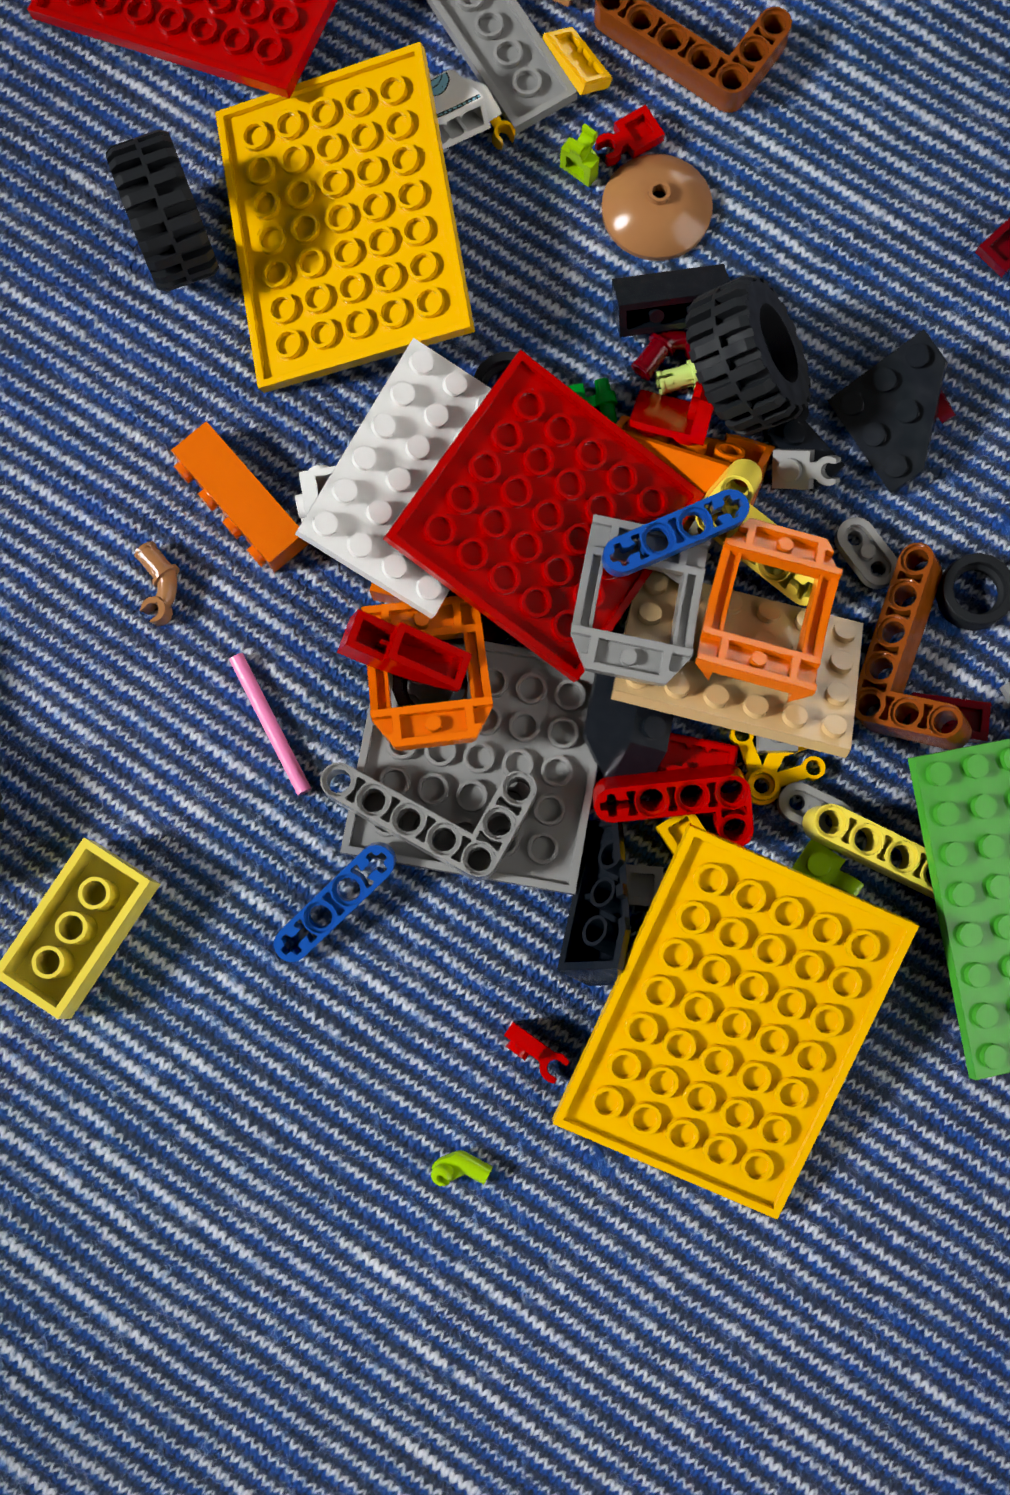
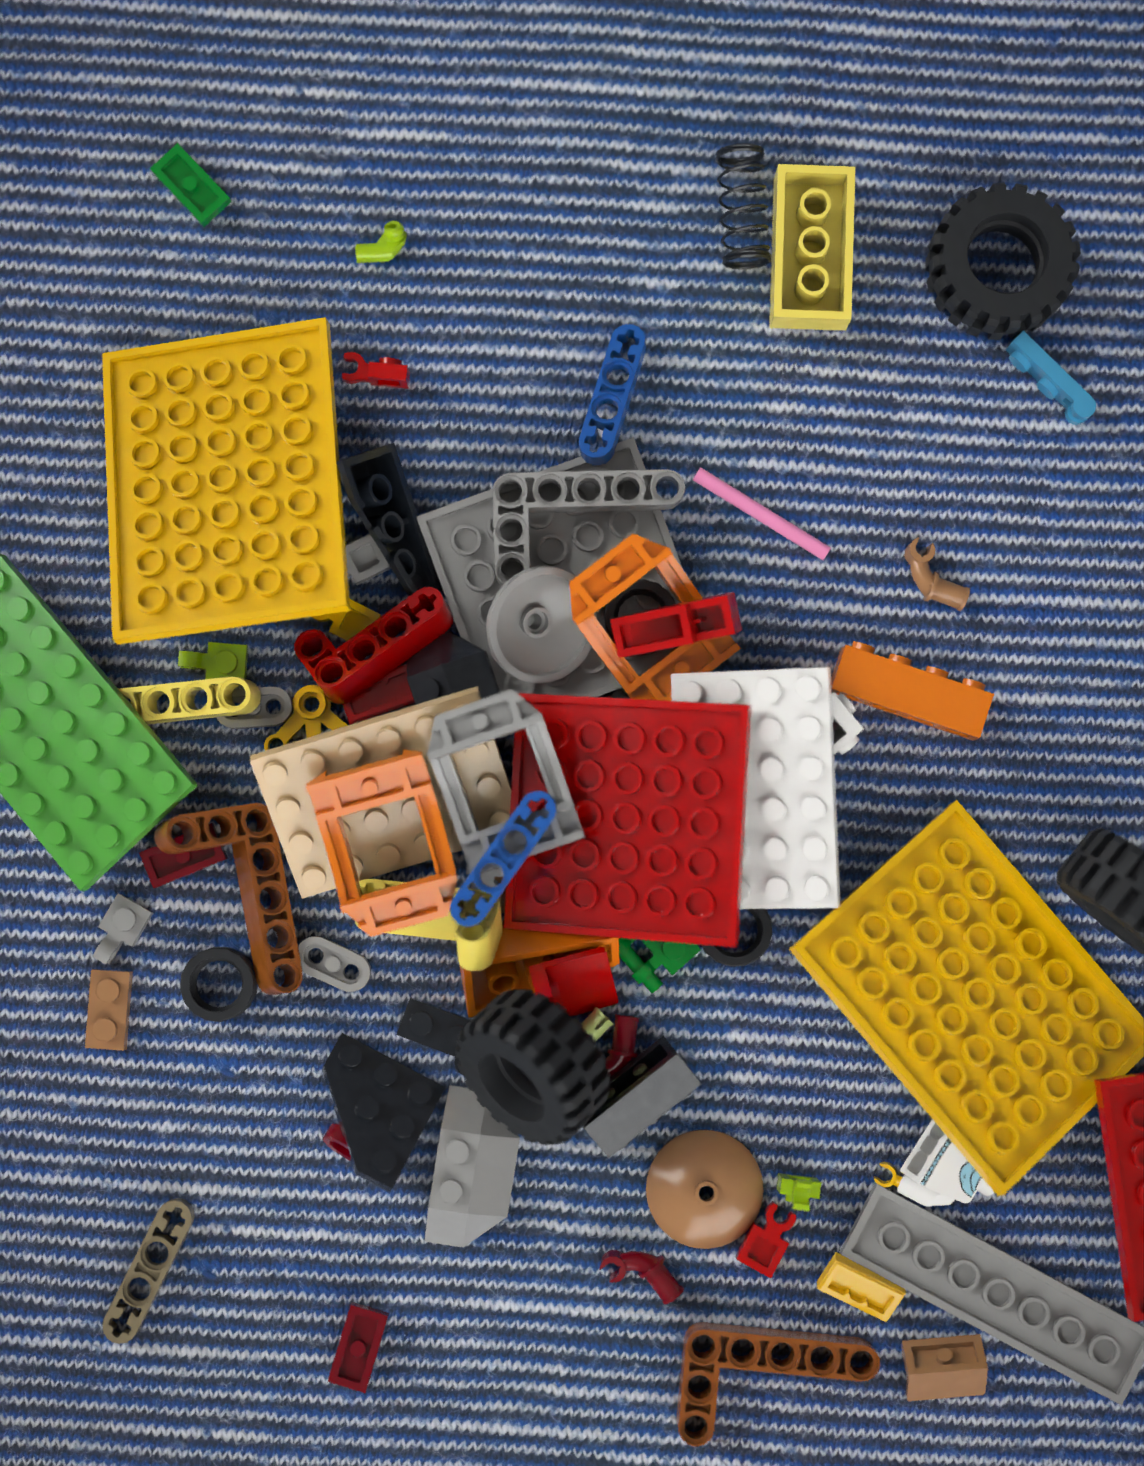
camera: 145 degrees right, 5 degrees up
light grey plate [772,449,841,490] -> none
none -> green plate [149,143,231,227]
none -> light grey wedge [425,1085,520,1248]
none -> light grey dish [486,566,598,684]
none -> dark red piece [600,1250,683,1305]
none -> black piece [715,143,771,270]

